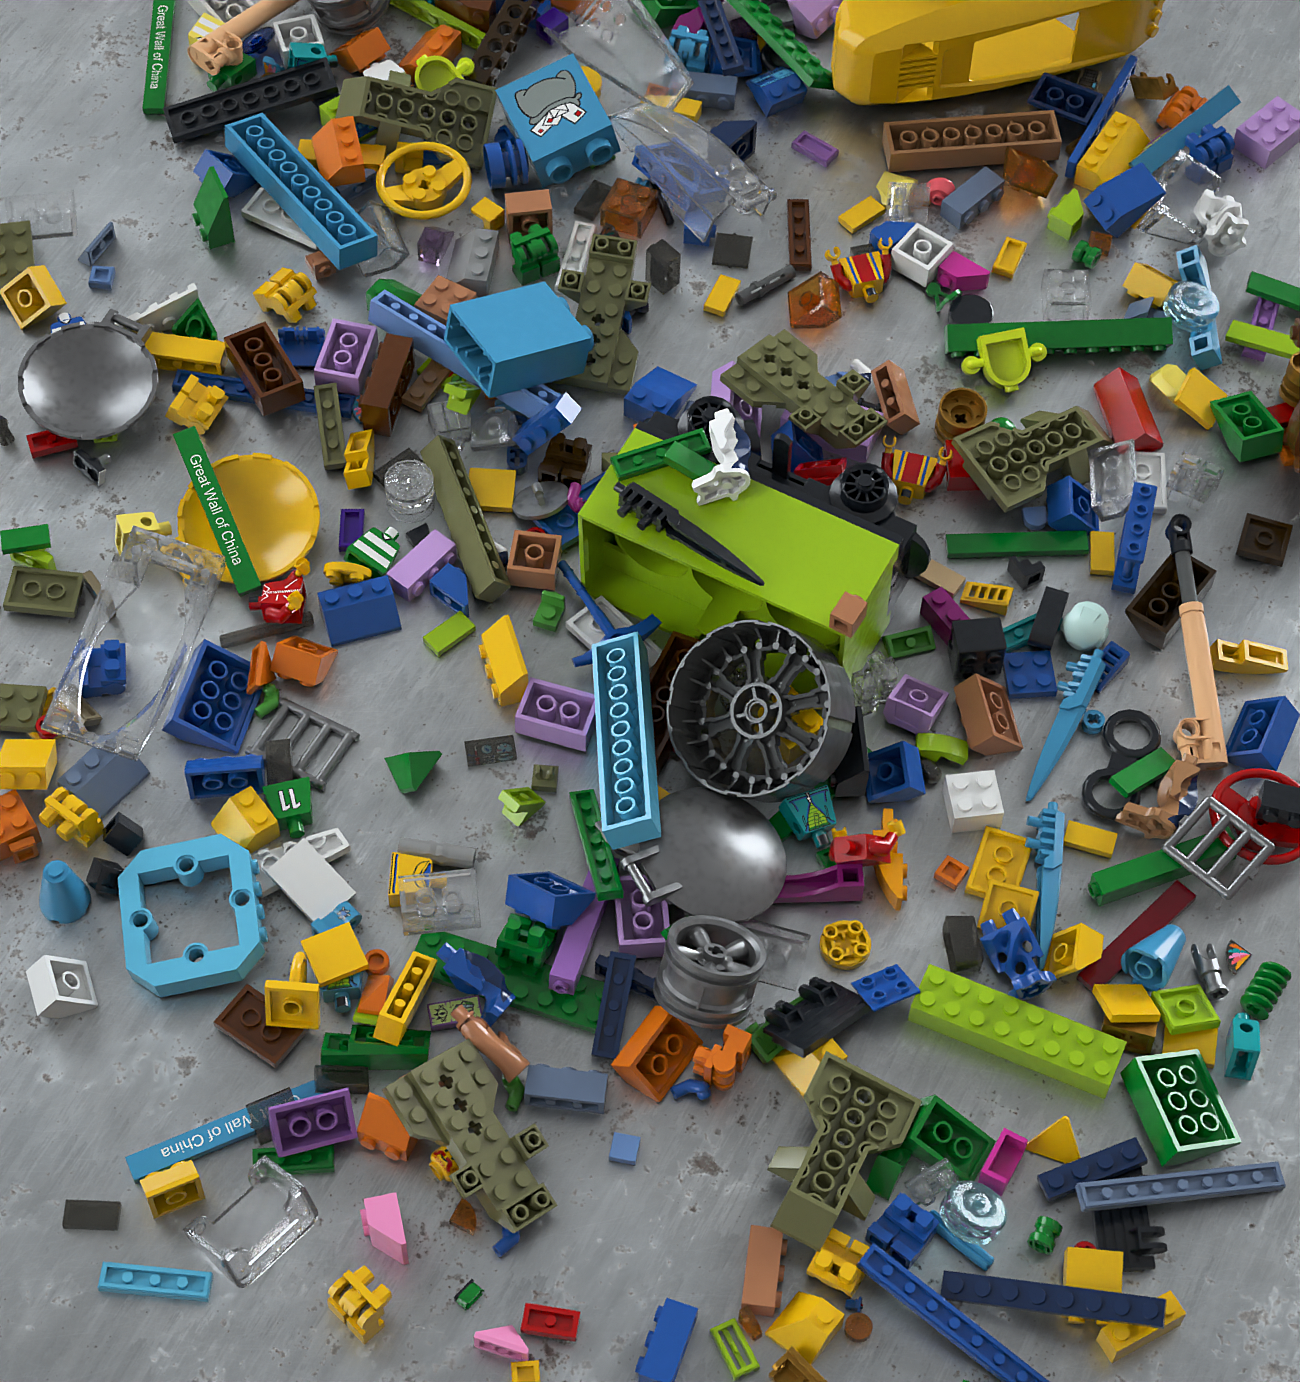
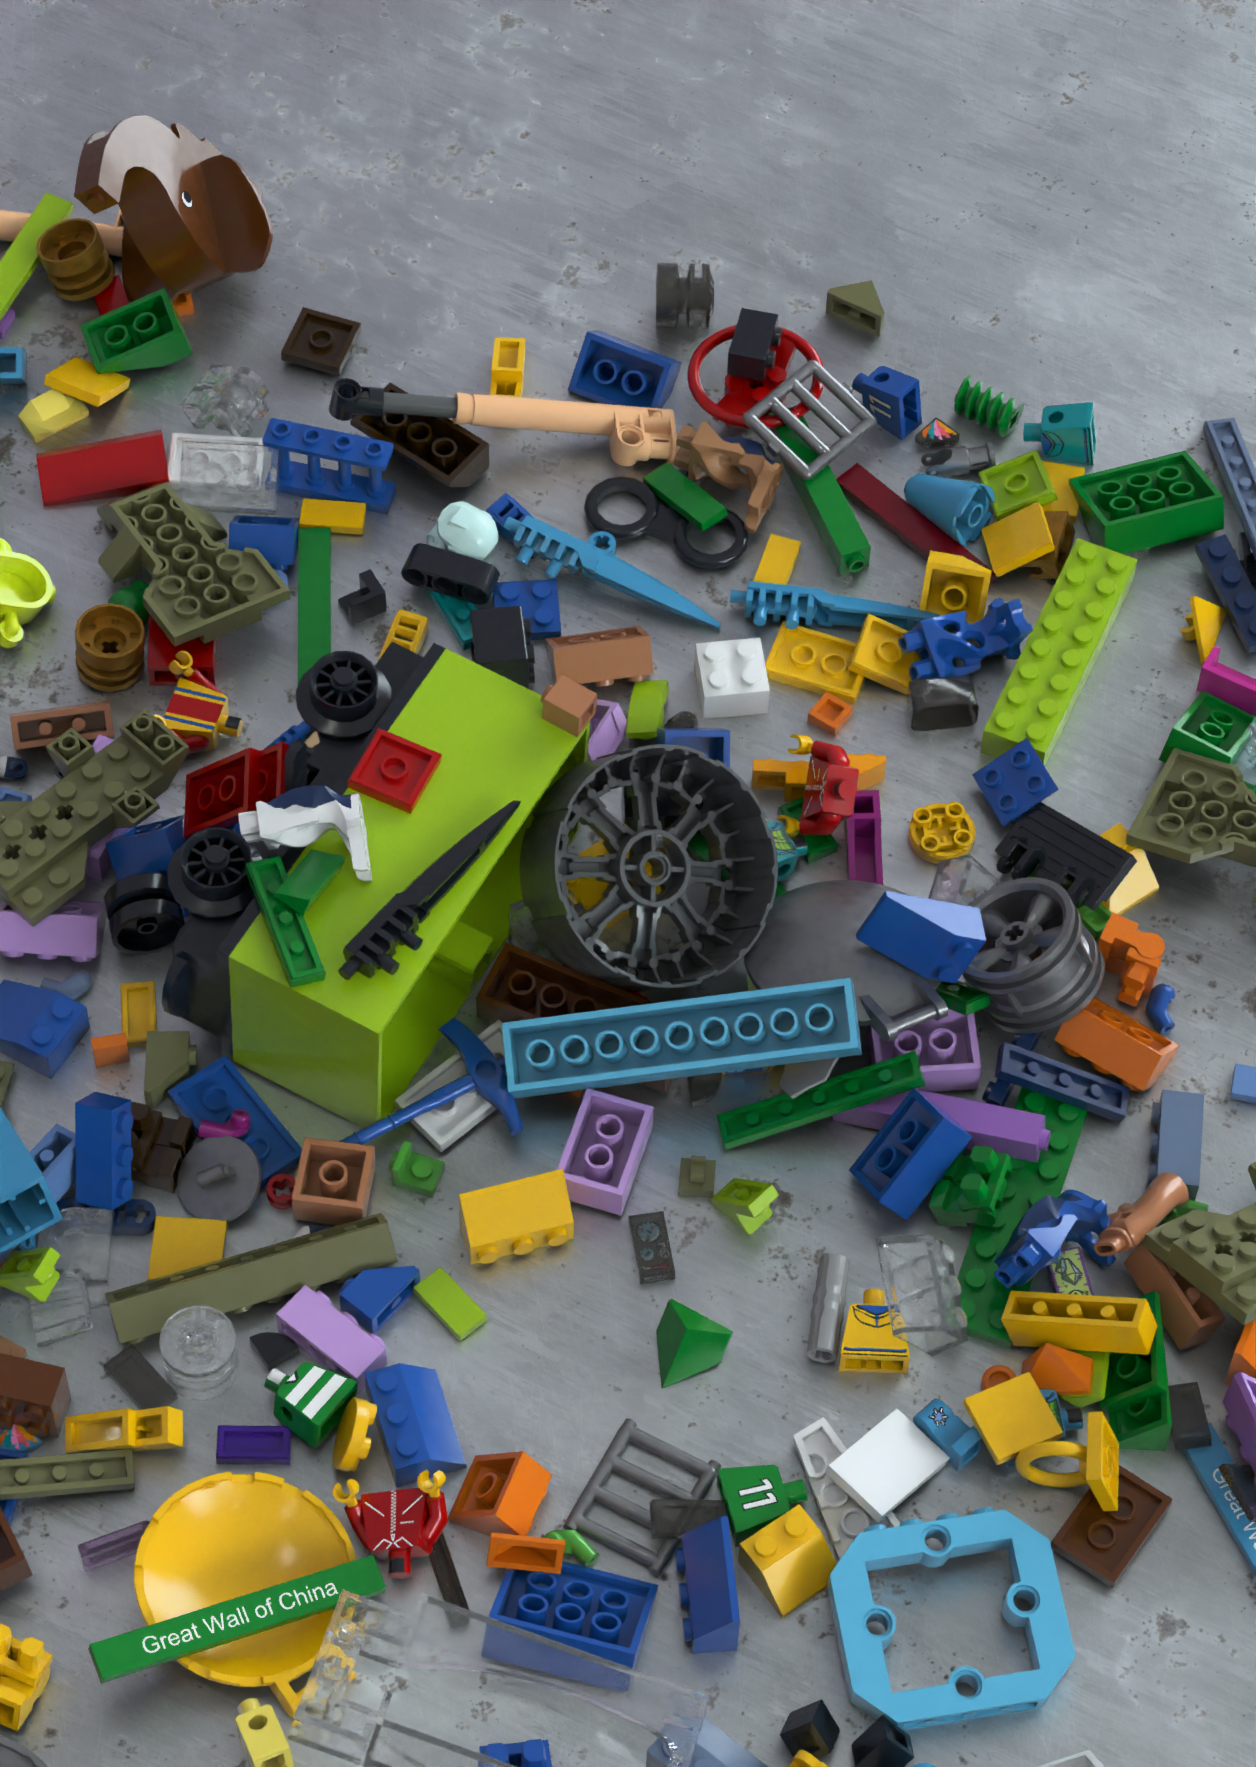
camera: 90 degrees left, 0 degrees up
none -> clear purple tile [78,1520,149,1572]
none -> red tile [347,728,442,814]
none -> blue torso [852,366,922,440]
none -> blue slope [856,891,986,983]

